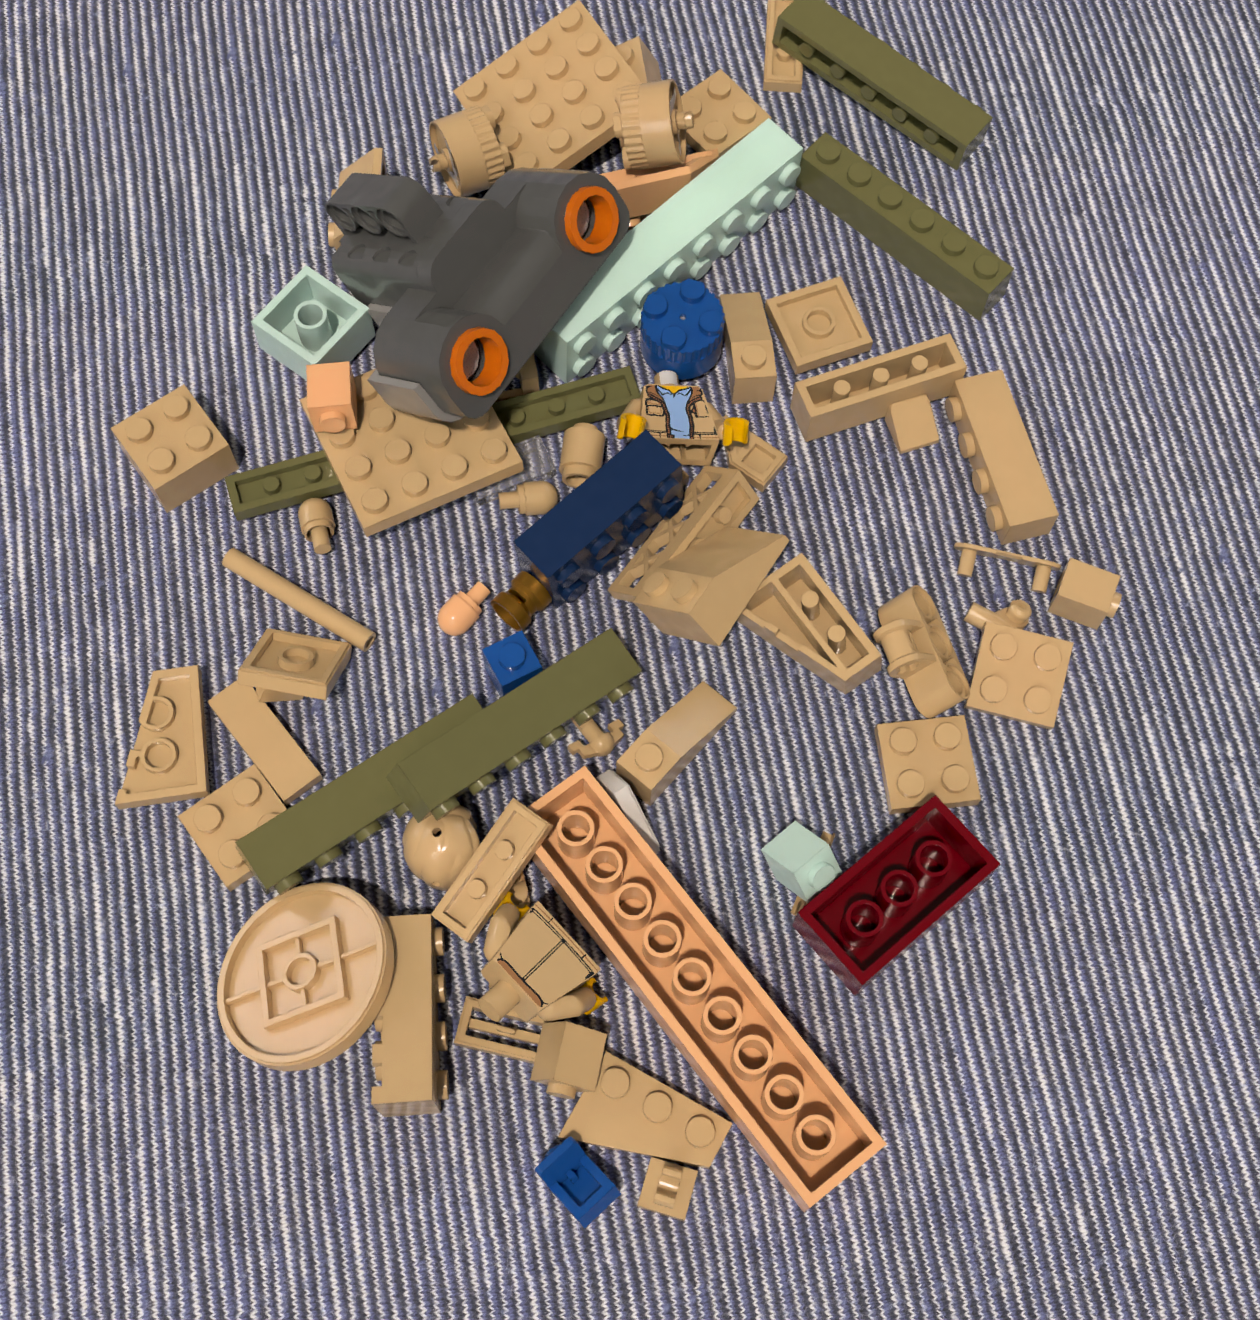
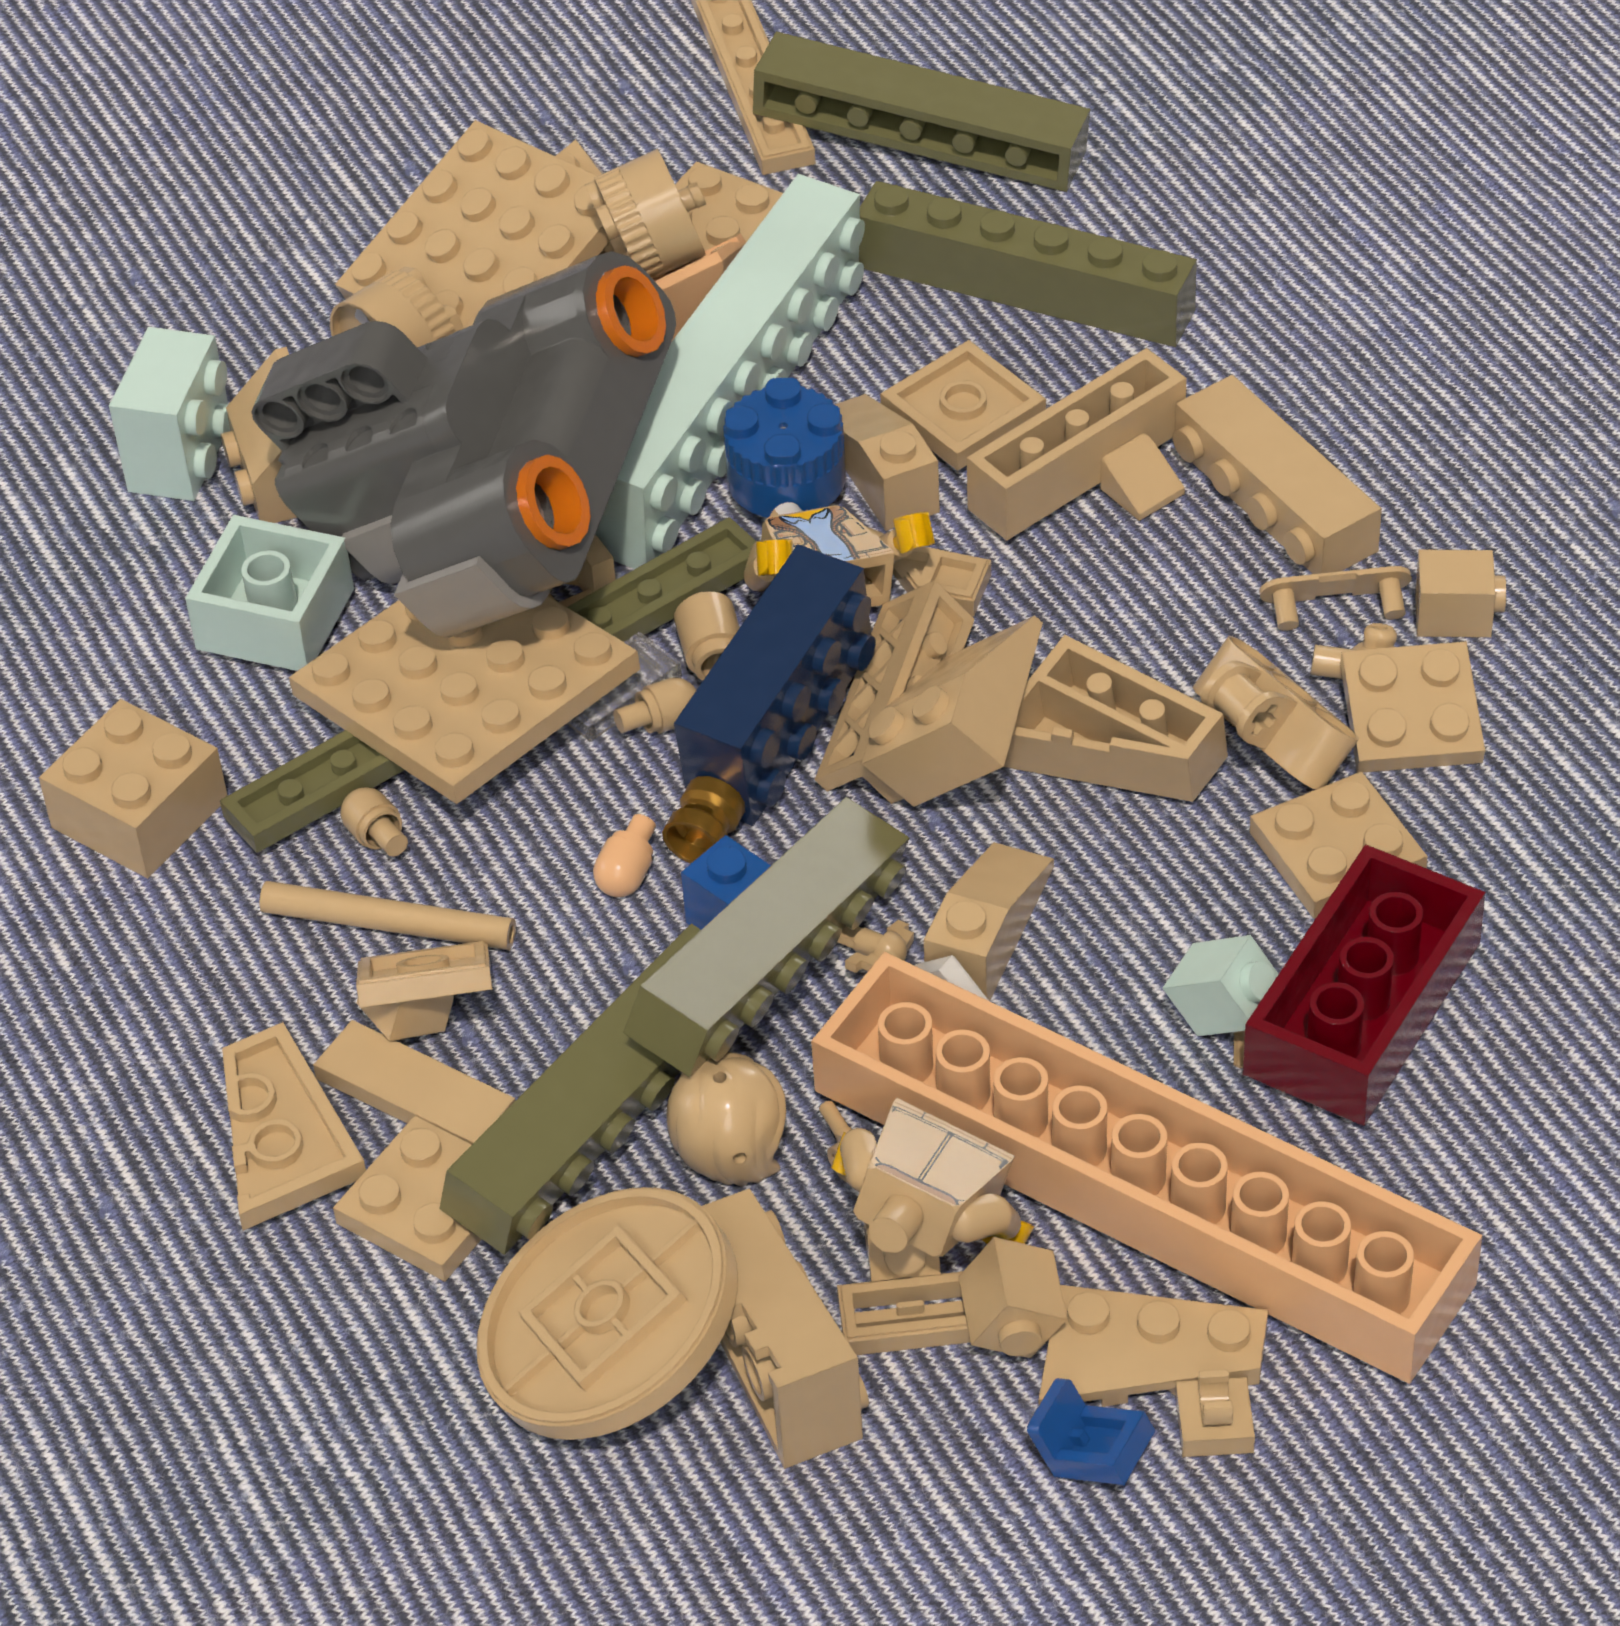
camera: 15 degrees left, 20 degrees down
light nougat brick [306,361,358,433] -> none
tan tile [431,798,554,943] -> none
none -> light aqua brick [109,327,230,501]

